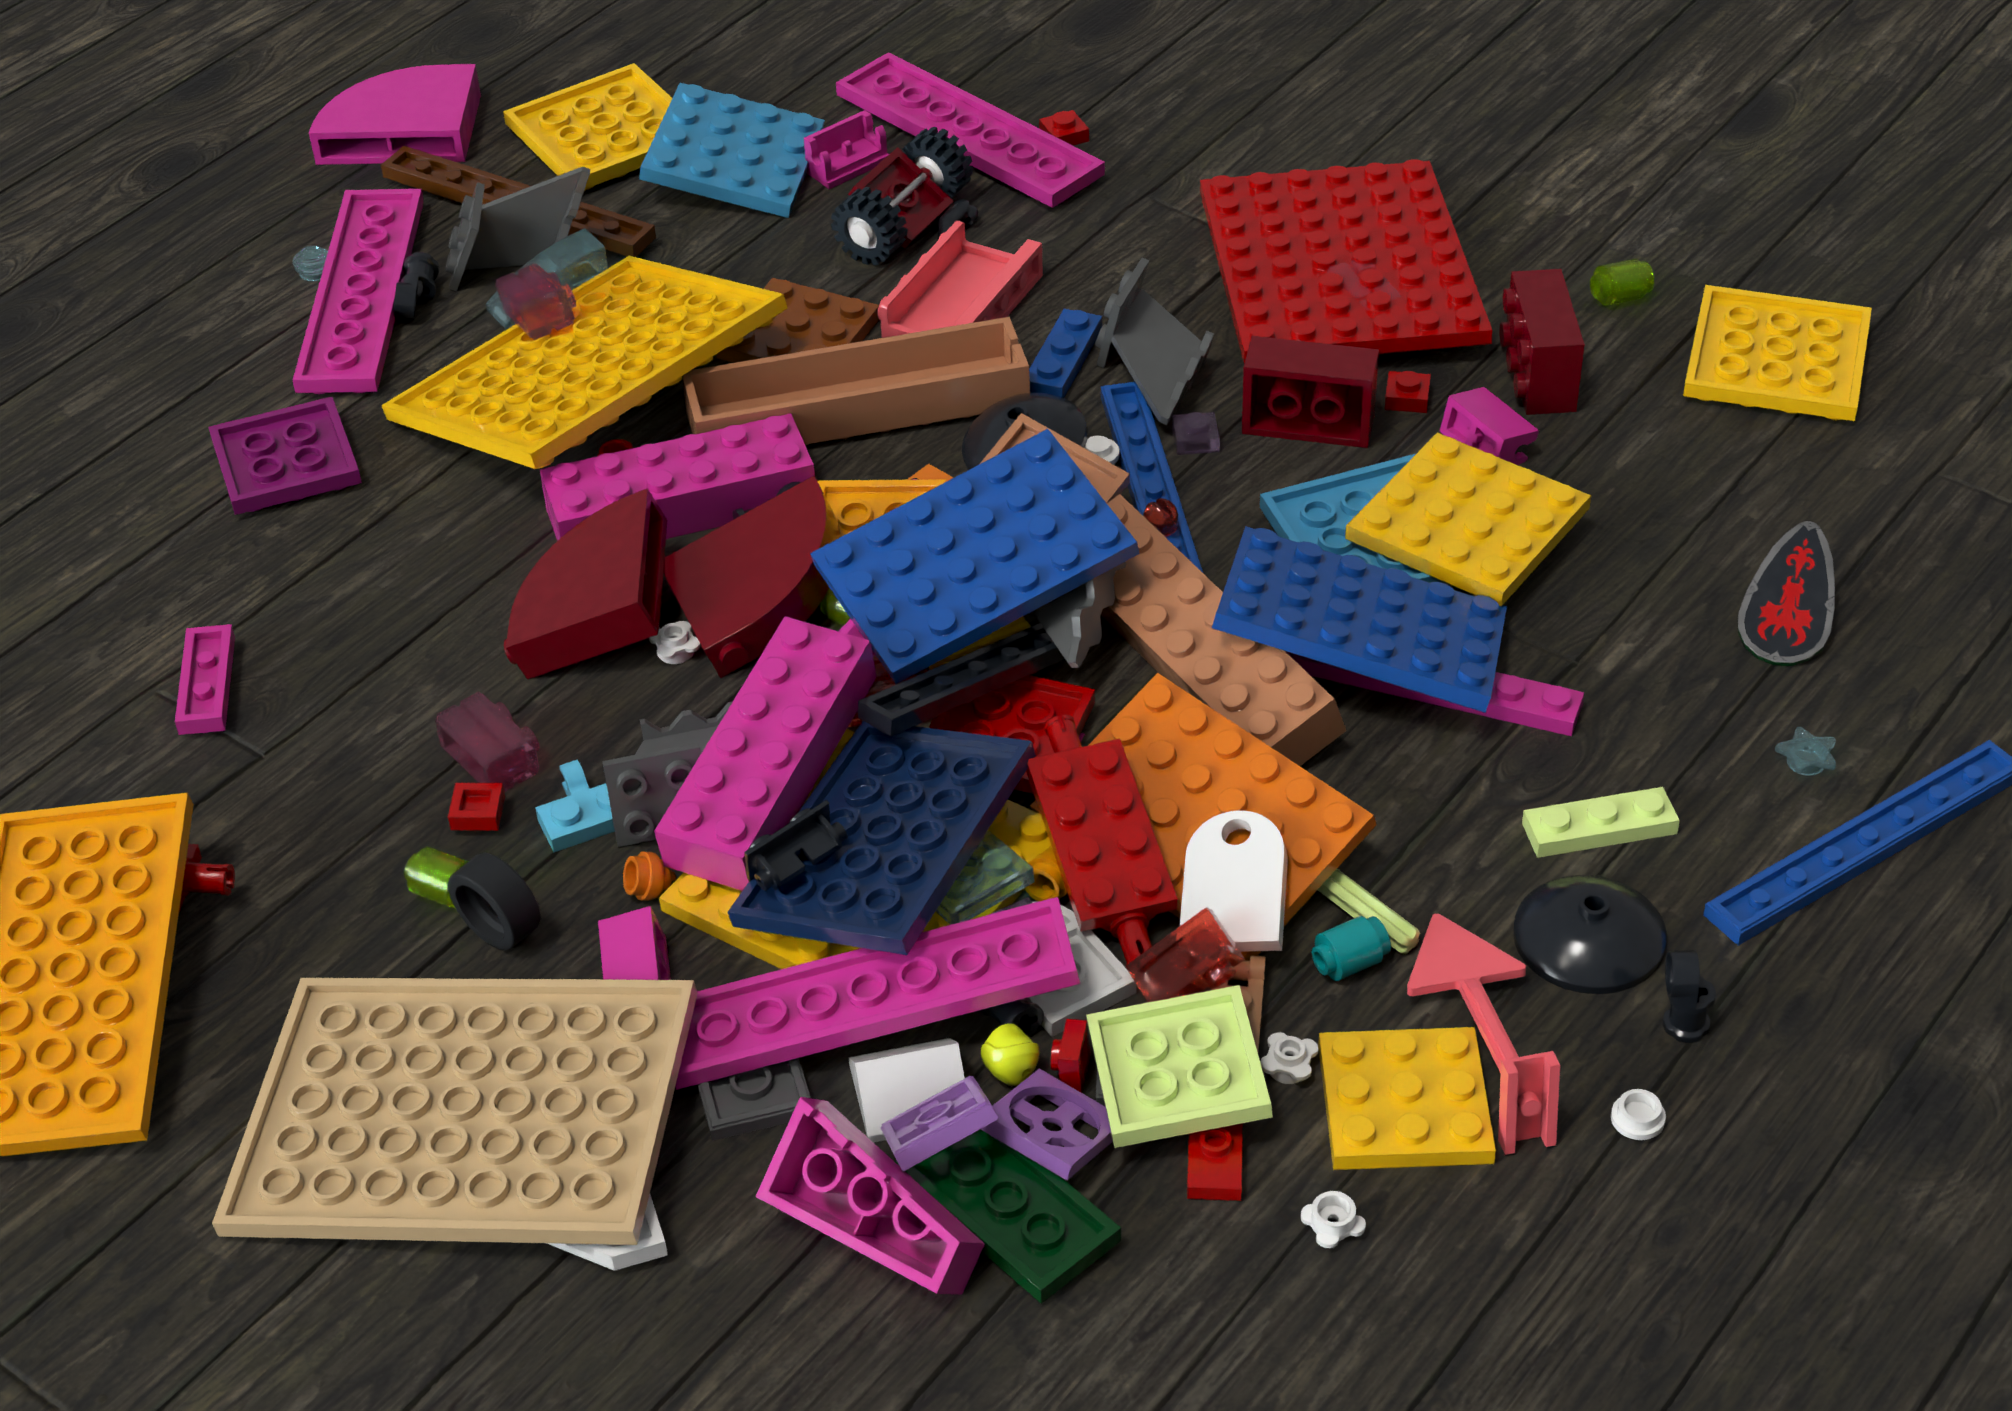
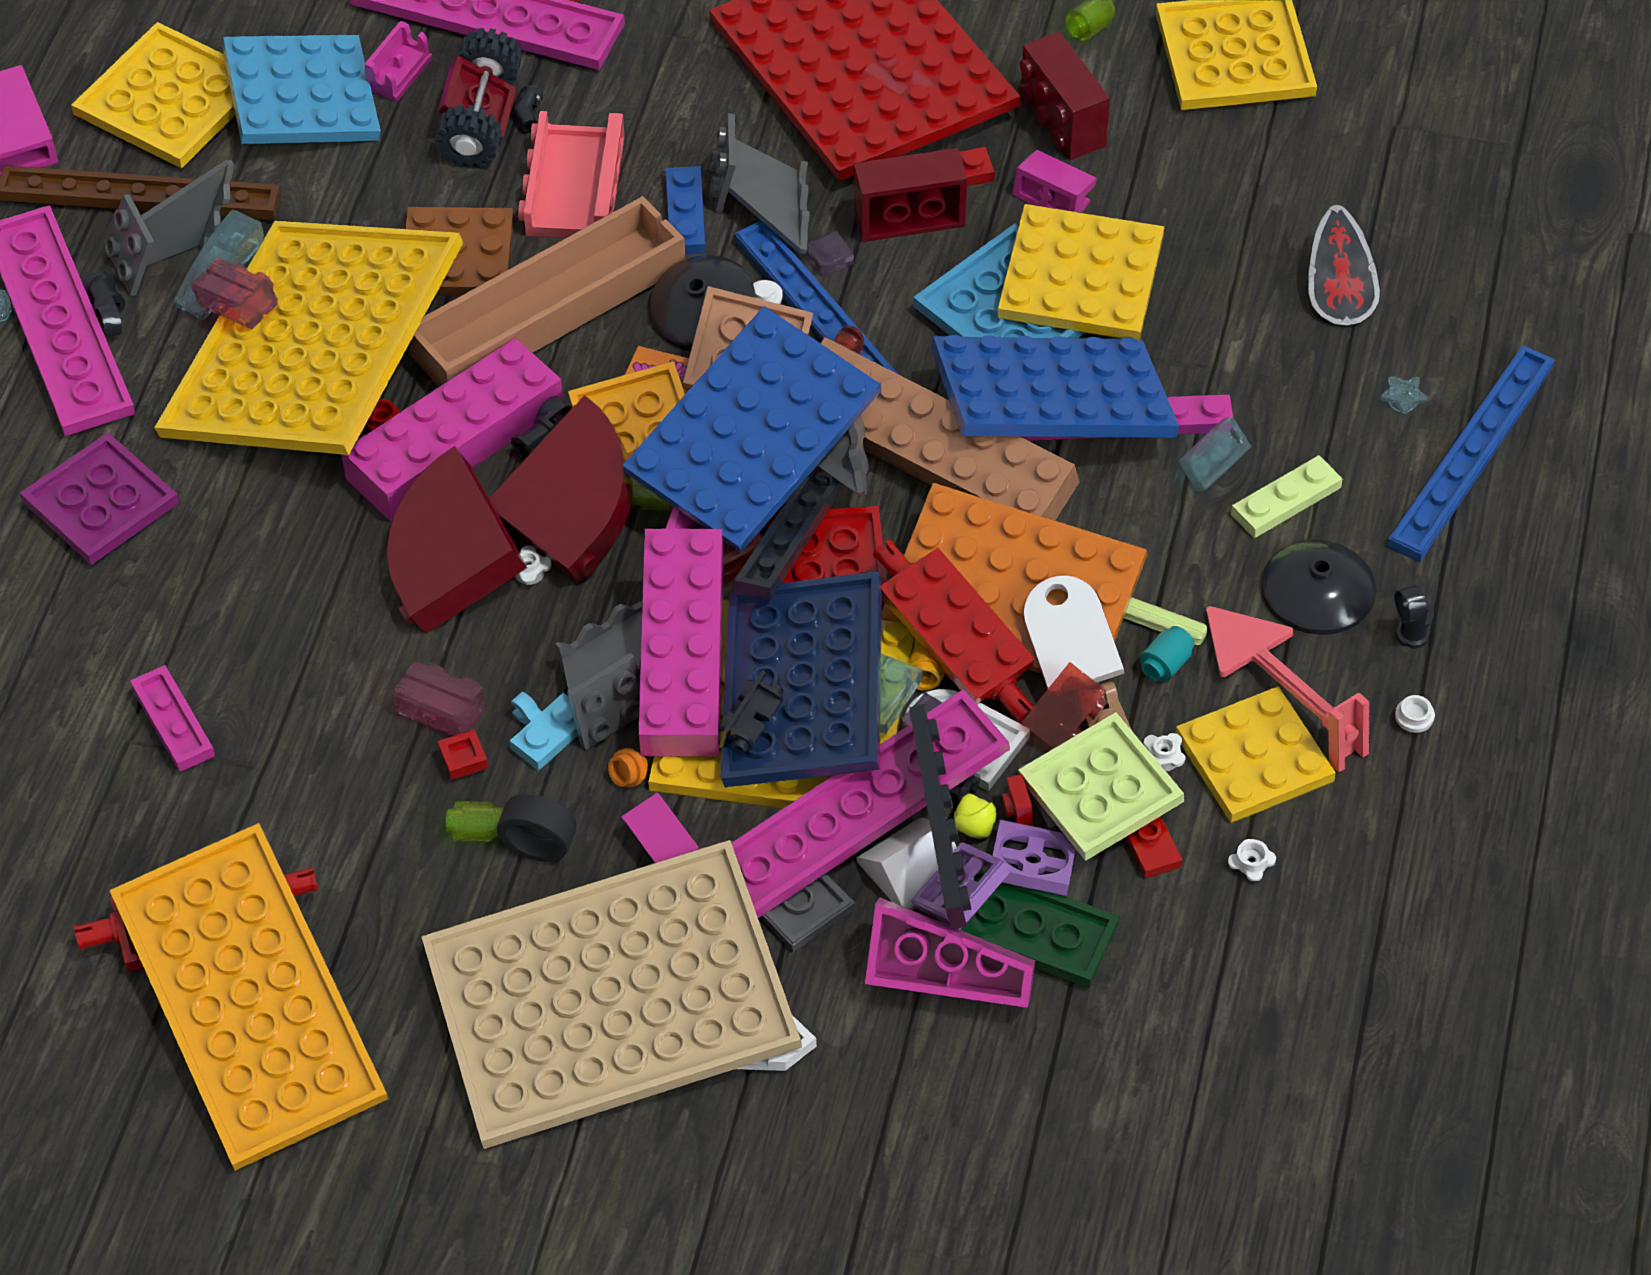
camera: 25 degrees left, 10 degrees up
none -> black plate [909,704,972,930]
none -> clear light blue plate [1178,417,1252,491]

